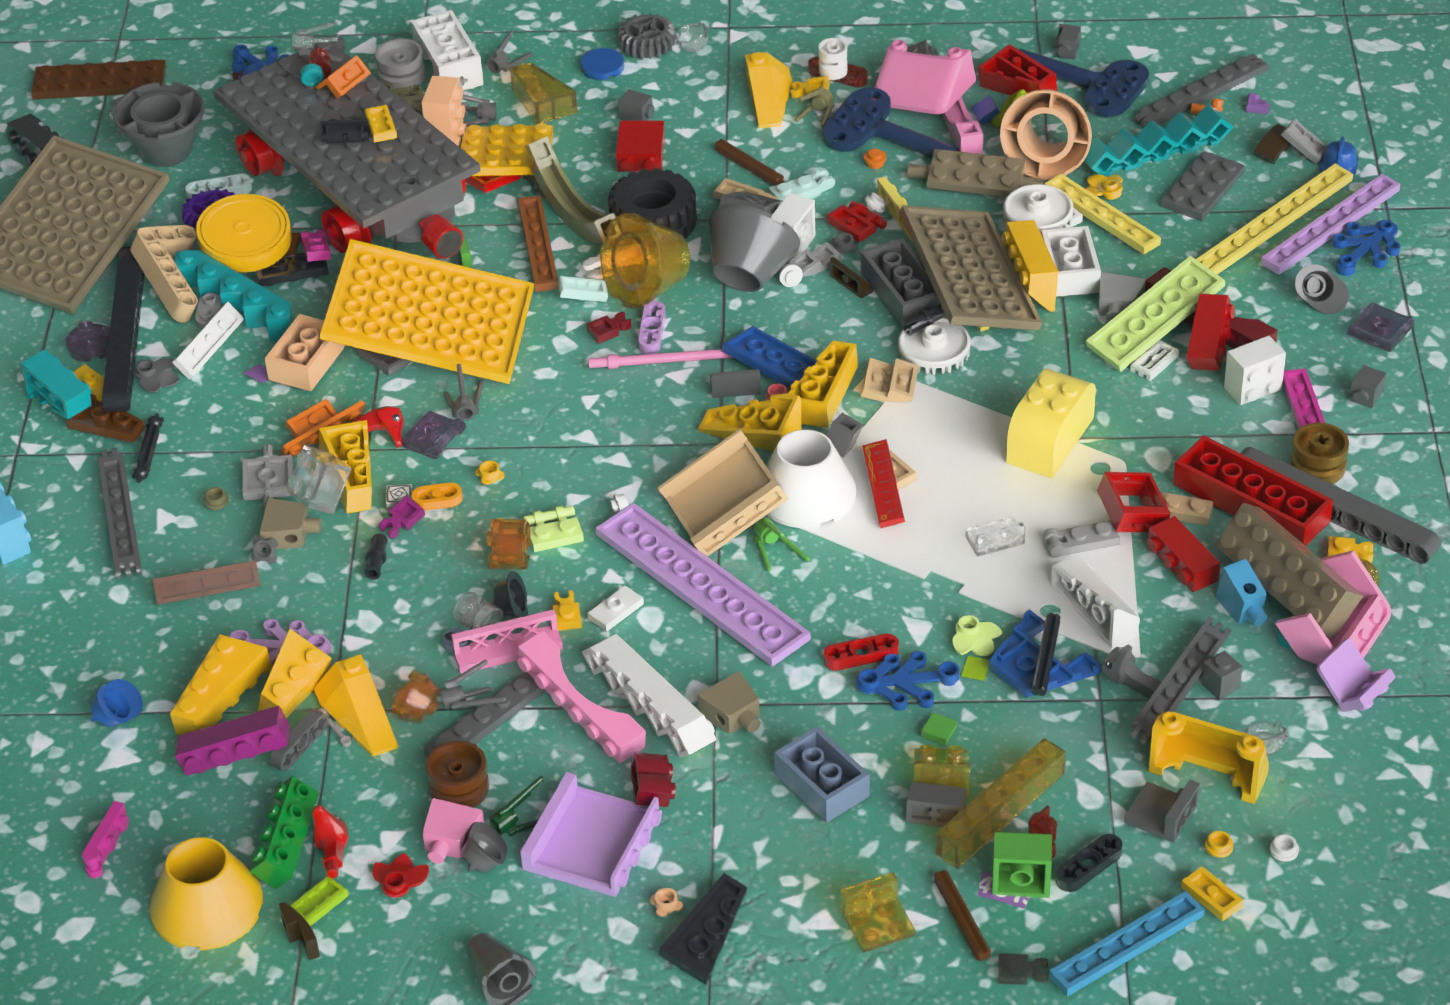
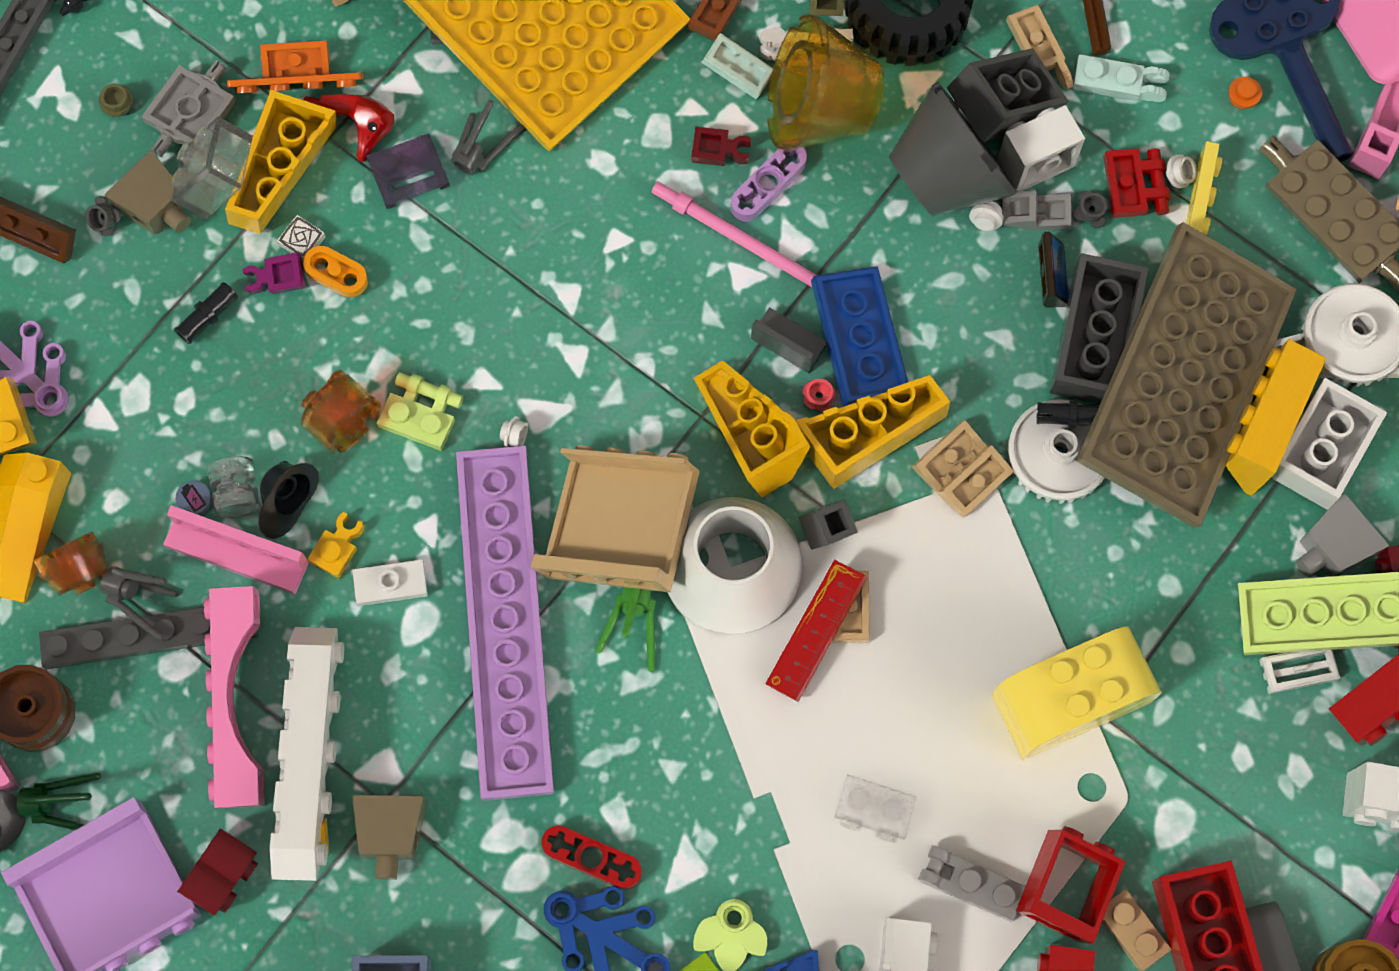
camera: 35 degrees right, 30 degrees up
yellow plate [475,460,505,485] -> none

